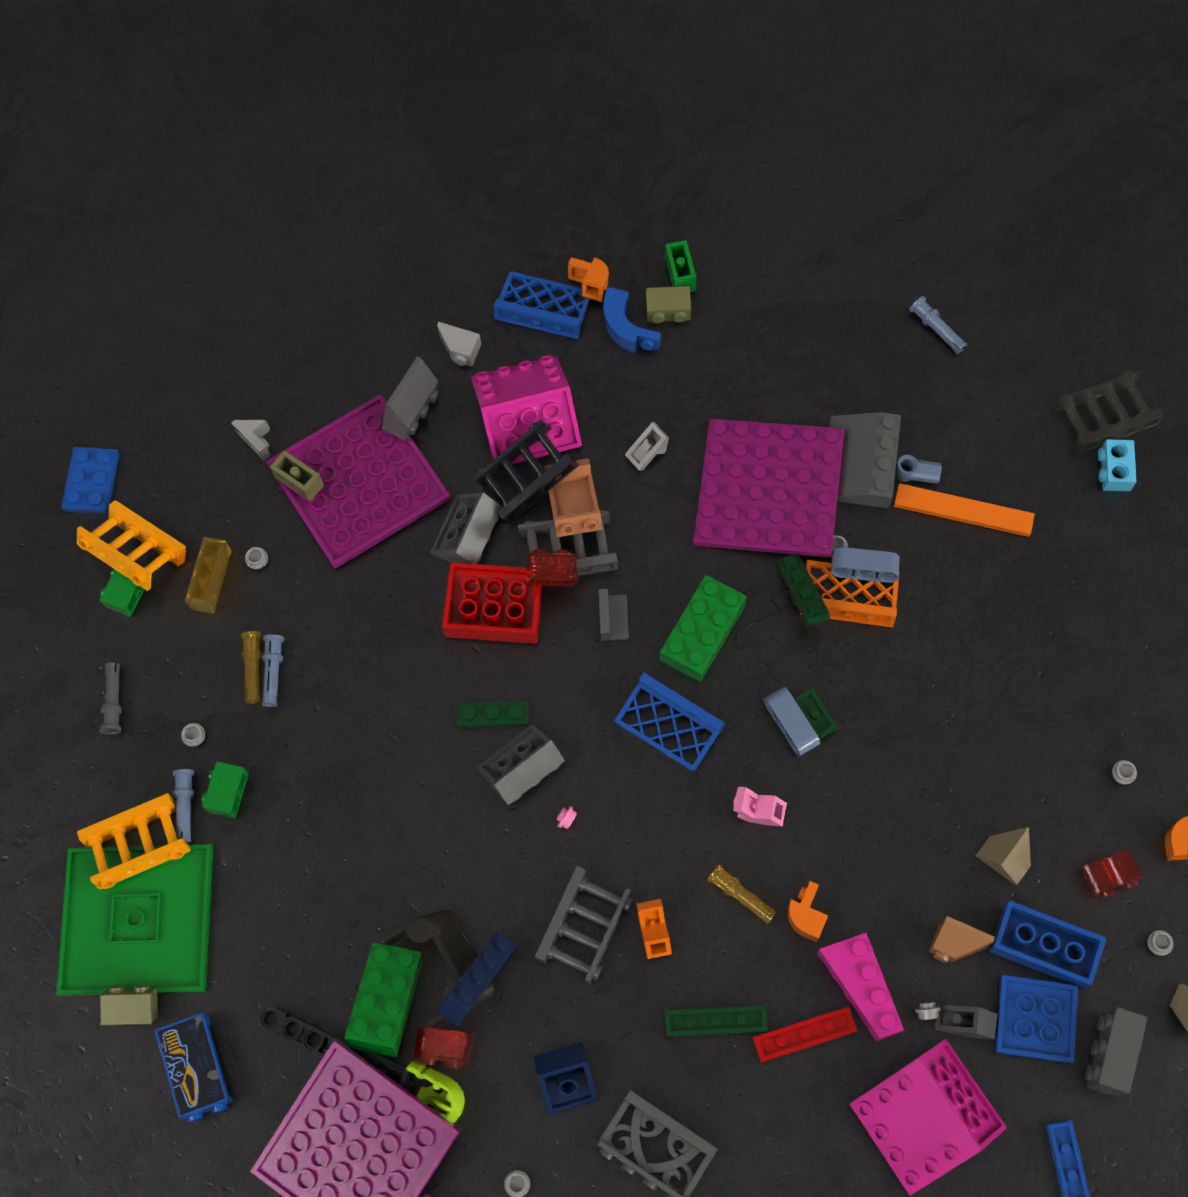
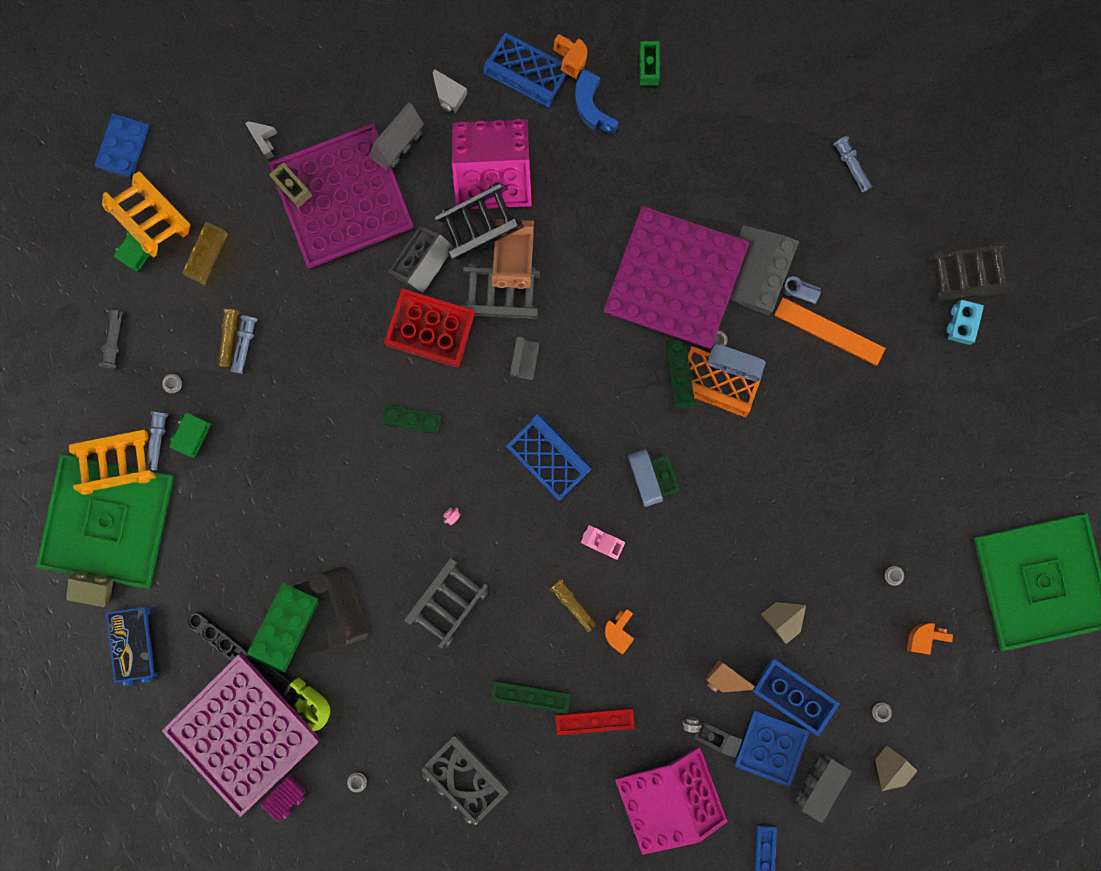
camera: 10 degrees right, 15 degrees up
light grey plate [245,547,268,570] -> none
clear red brick [413,1026,472,1069] -> none
dark blue arch [438,931,517,1027] -> none
dark grey slope [476,724,565,805] -> none
clear red brick [526,549,578,587] -> none
dark blue slope [533,1042,598,1114] -> none
light grey slope [625,422,669,470] -> none
orange brick [636,898,672,959] -> none
olive brick [646,286,691,323] -> none
green brick [660,575,747,683] -> none
dark pink wedge [816,933,904,1042] -> none
clear red brick [1081,850,1143,899] -> none

